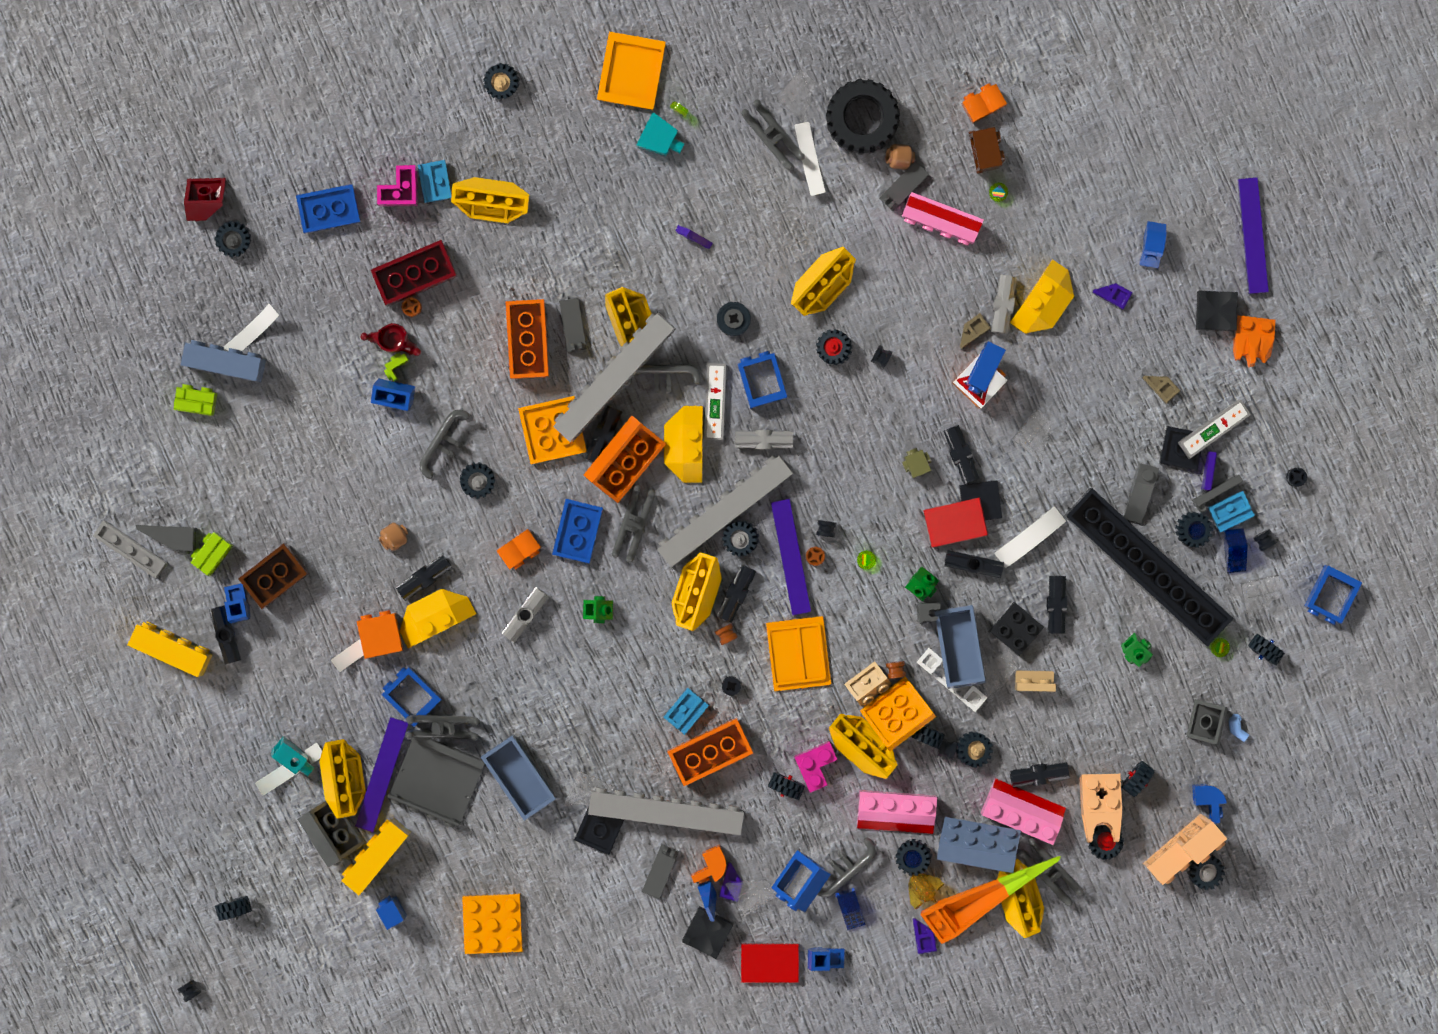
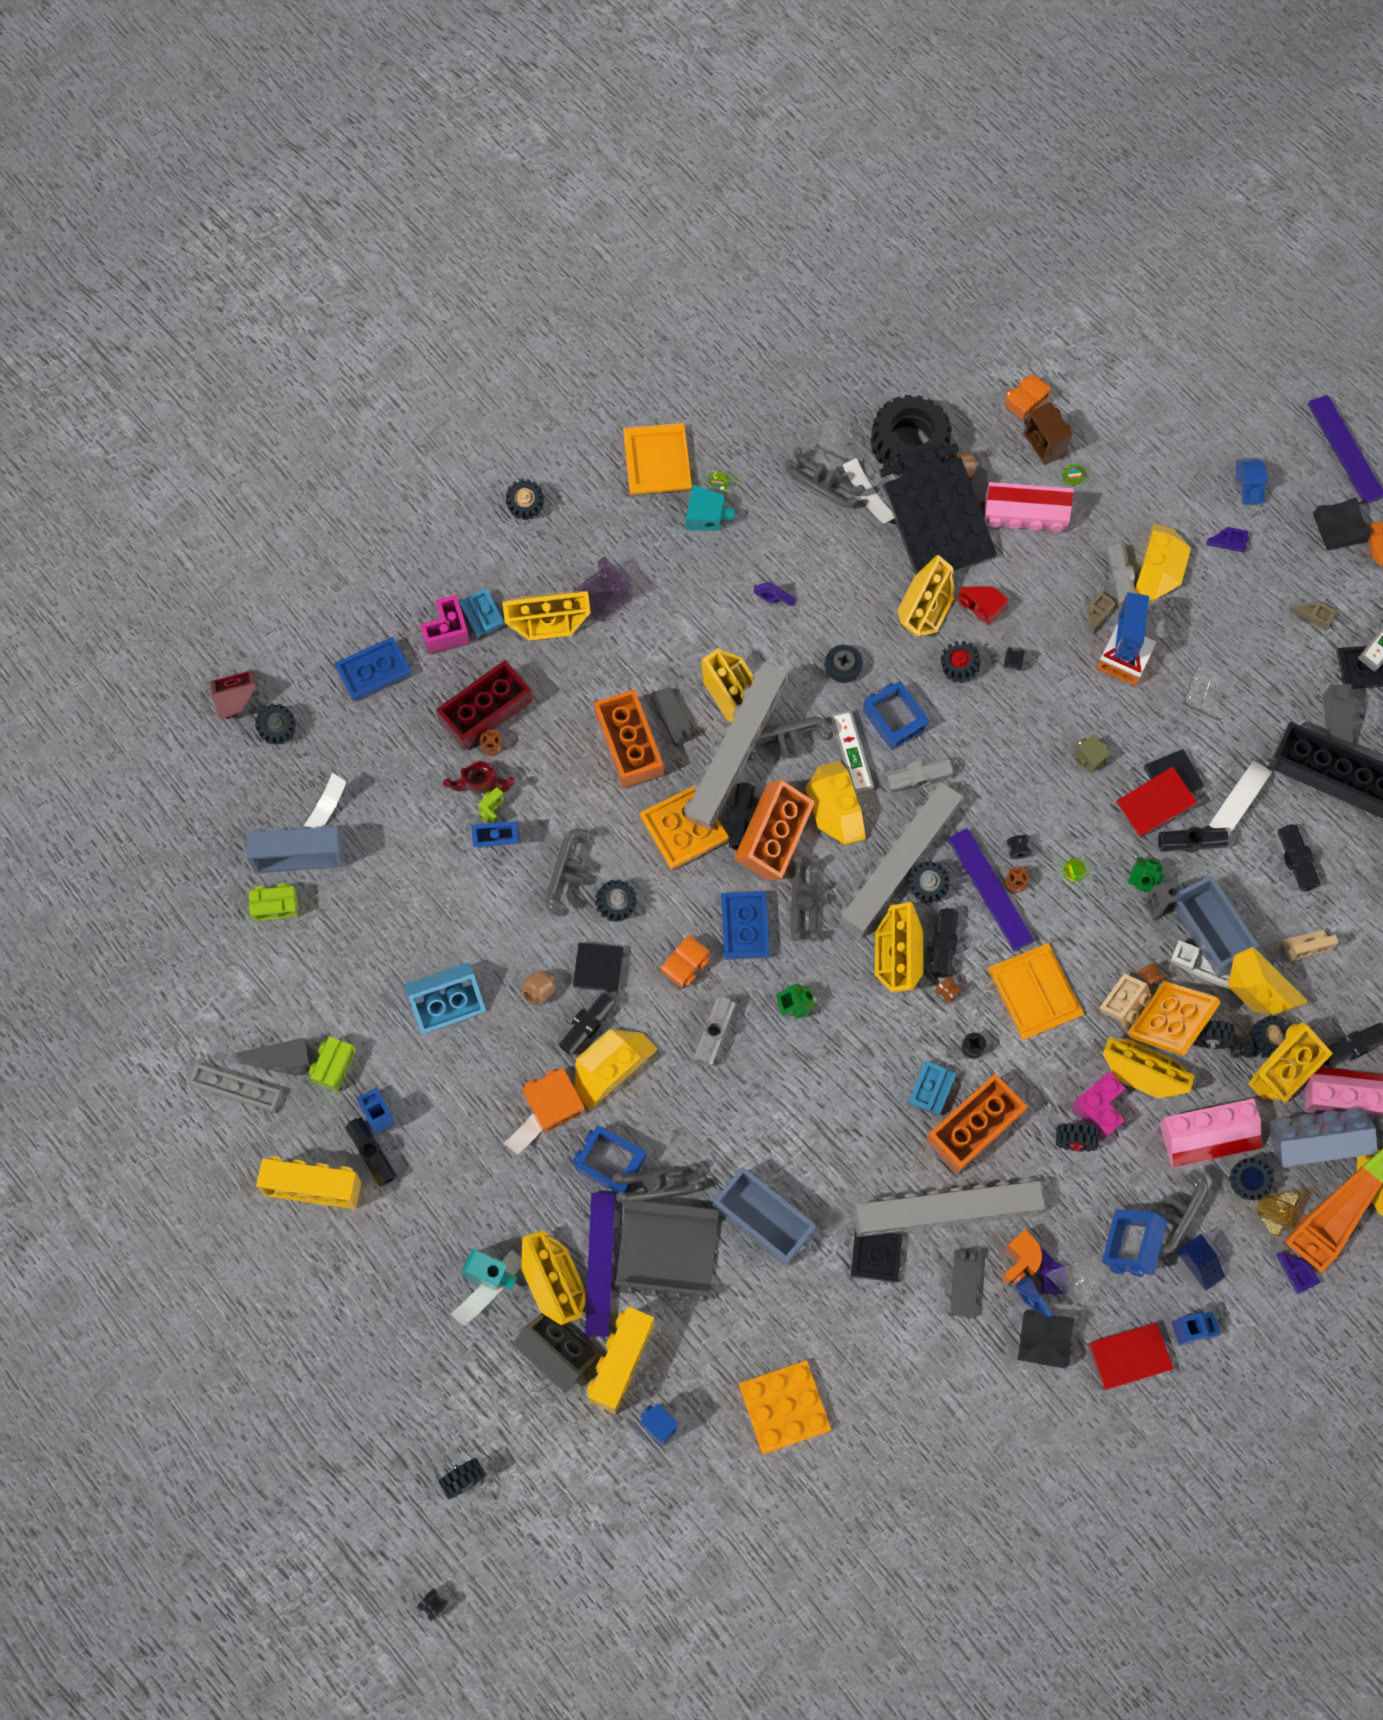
camera: 15 degrees left, 20 degrees down
reddish brown brick [238,543,310,609] -> none
black piece [943,425,979,484] -> none
black brick [989,602,1044,656] -> none
none -> dark azure slope [404,962,486,1035]
none -> clear purple bracket [573,556,632,621]
none -> black tile [573,942,623,992]
none -> black plate [878,443,997,575]
none -> red slope [957,586,1009,625]
none -> yellow wedge [1228,947,1307,1015]
none -> yellow slope [1248,1022,1333,1103]

